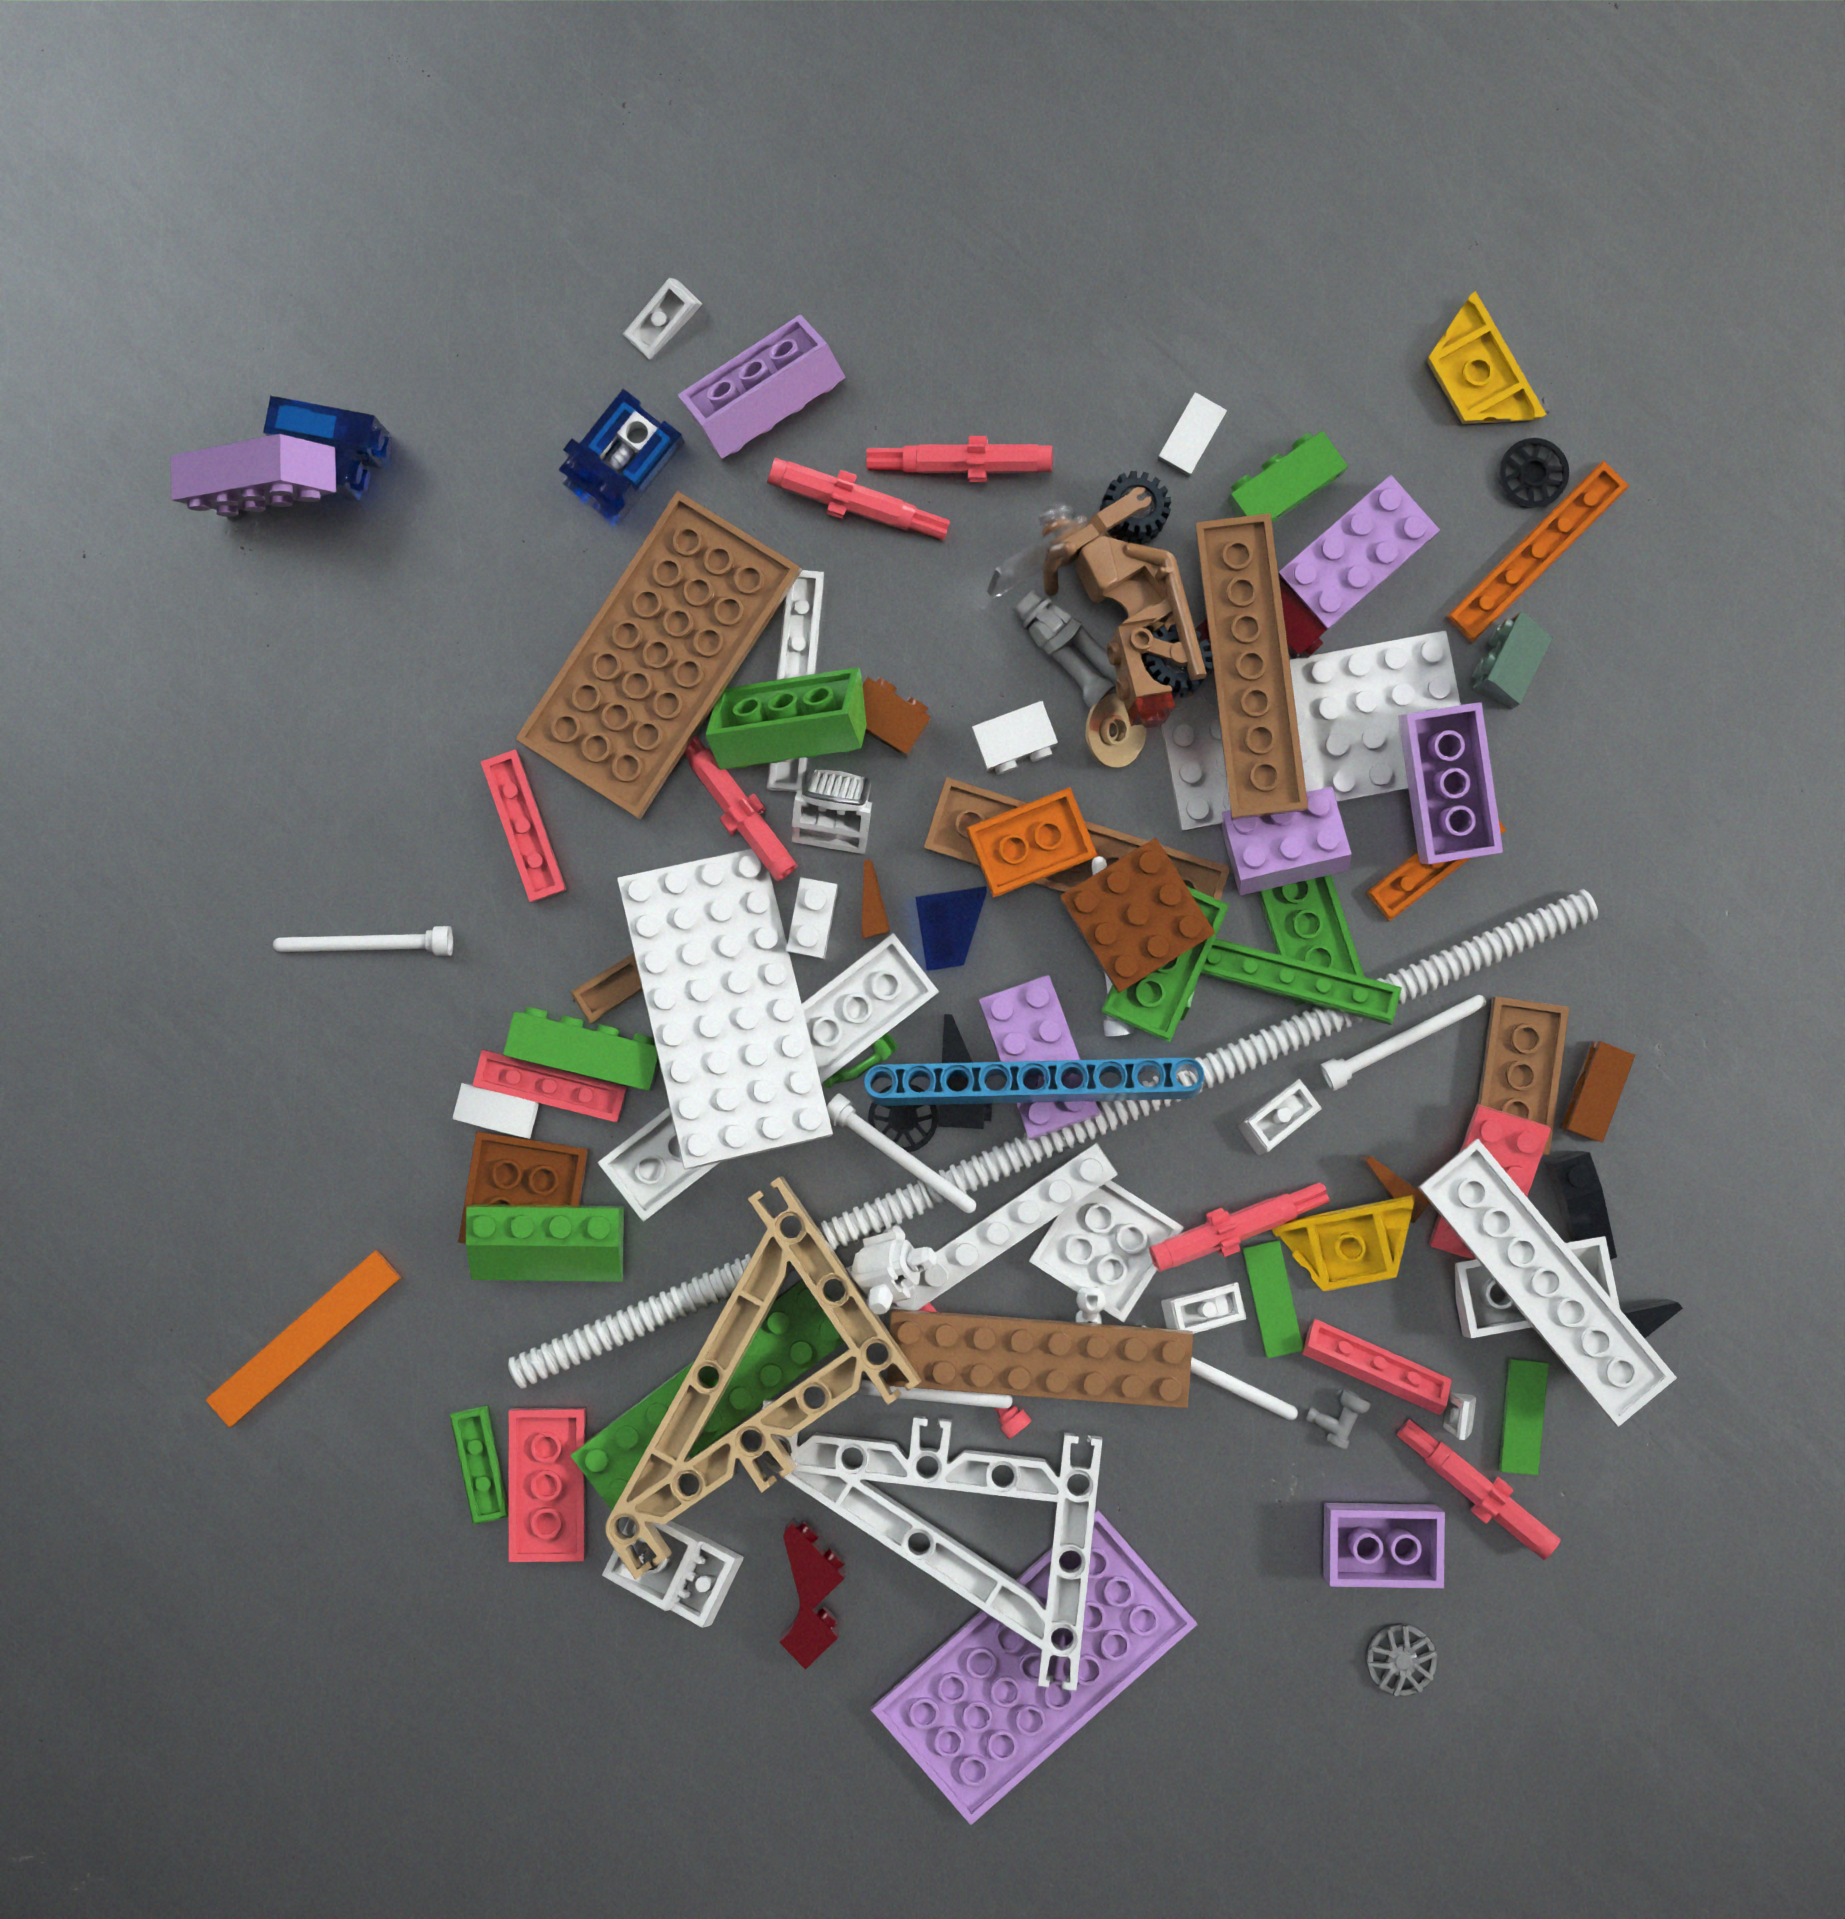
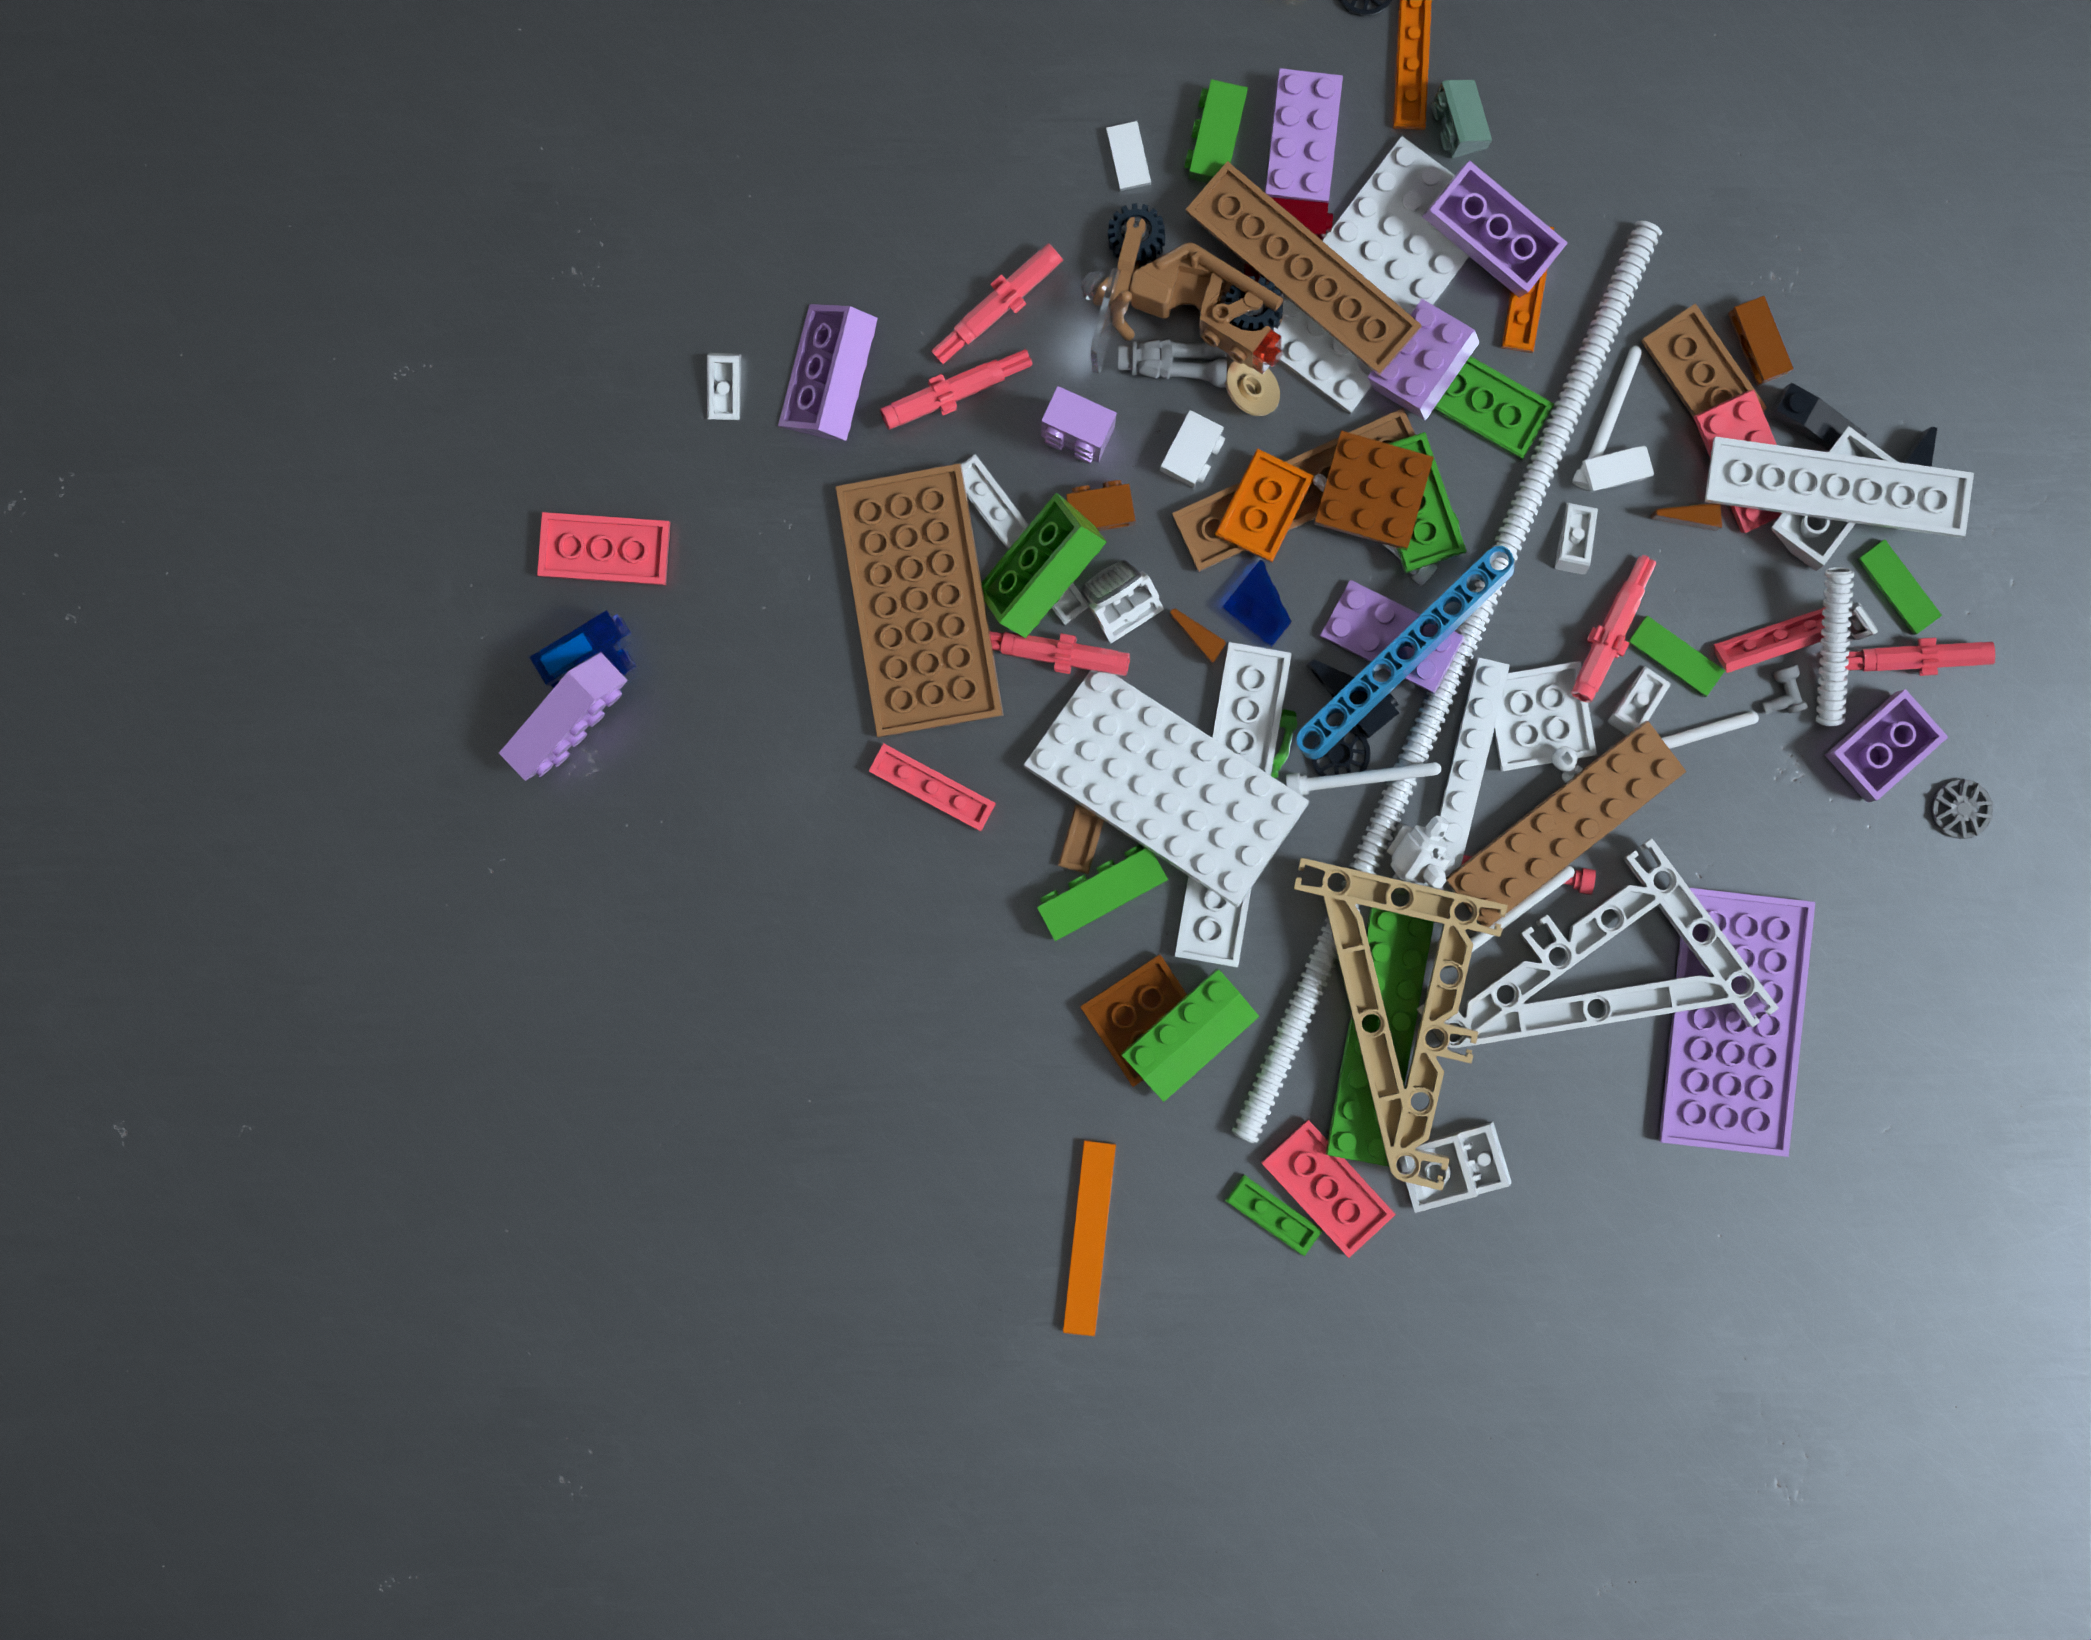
camera: 45 degrees left, 0 degrees up
white piece [273,926,453,956] -> none
white slope [452,1083,539,1139] -> none
coral plate [472,1050,628,1123] -> none
clear blue brick [558,388,685,523] -> none
dark red arch [779,1518,846,1670] -> none
white brick [786,877,839,960] -> none
bright green tile [1200,938,1402,1025] -> none
yellow wing [1272,1195,1415,1291] -> none
none -> coral plate [537,512,670,586]
none -> lavender brick [1041,386,1117,464]
none -> white slope [1582,446,1654,492]
none -> white piece [1816,567,1854,726]

